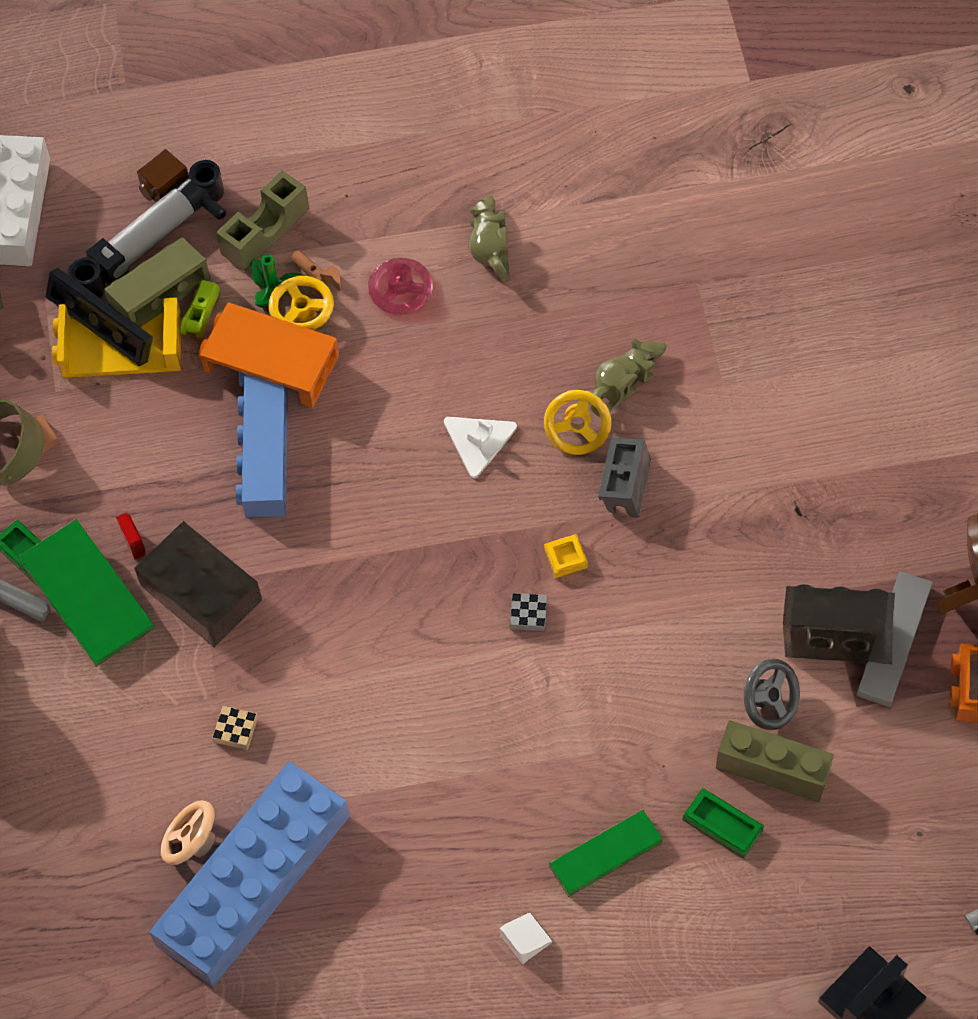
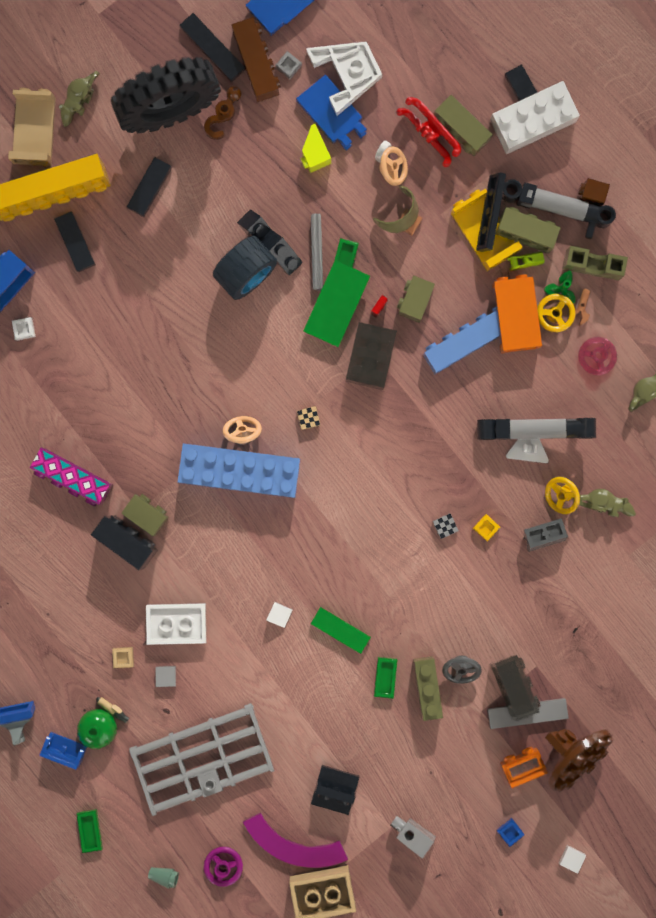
camera: 55 degrees right, 25 degrees up
none -> olive brick [397,275,435,323]
none -> piece [477,418,596,440]

